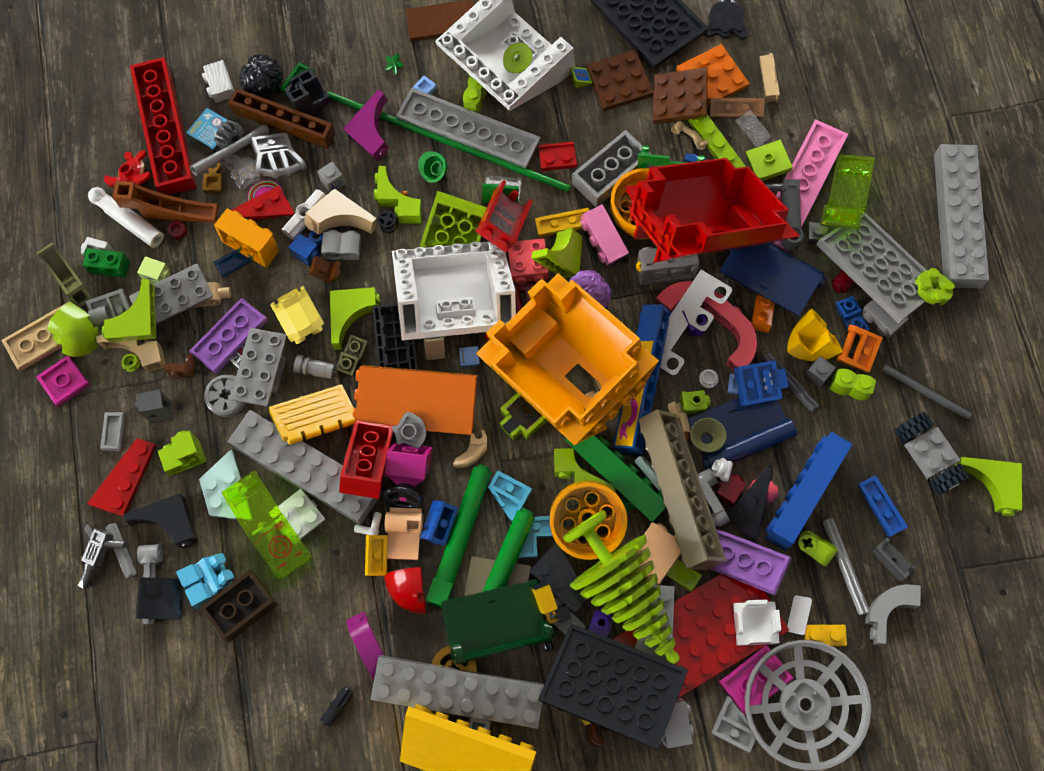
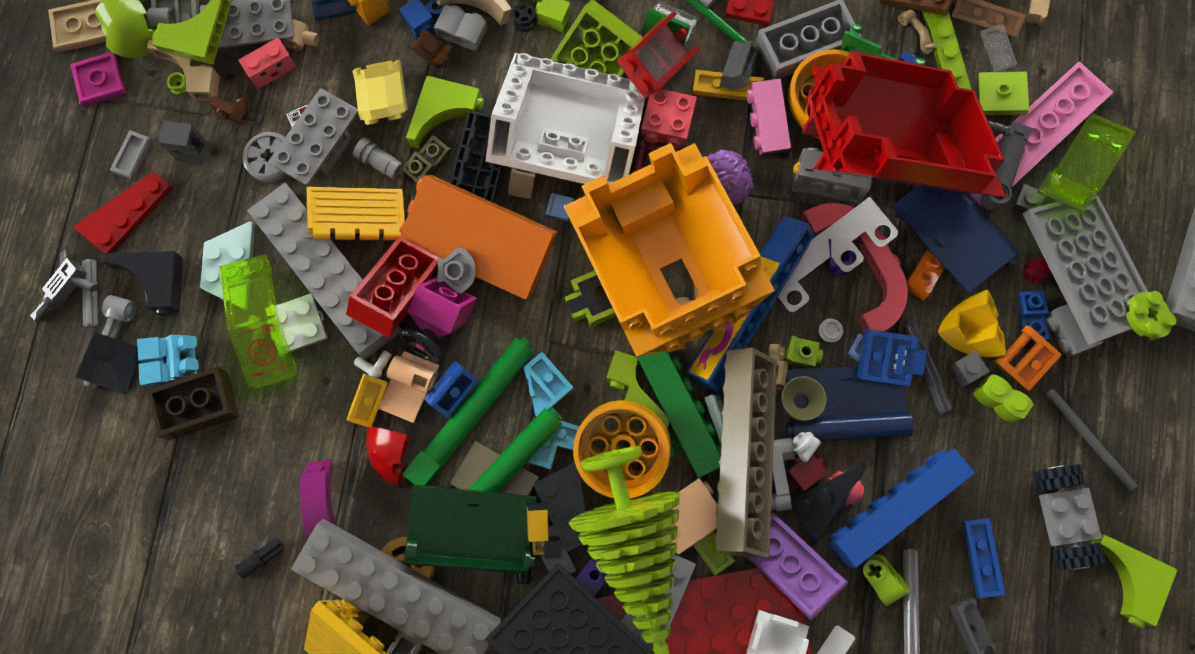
camera: 20 degrees right, 5 degrees up
lime brick [158,431,207,476] -> none
medium lavender tile [189,298,269,375] -> none
tan piece [453,430,487,468] -> none
lime arch [531,228,583,279] -> none
none -> coral brick [238,38,296,90]
none -> dark grey piece [720,41,757,90]

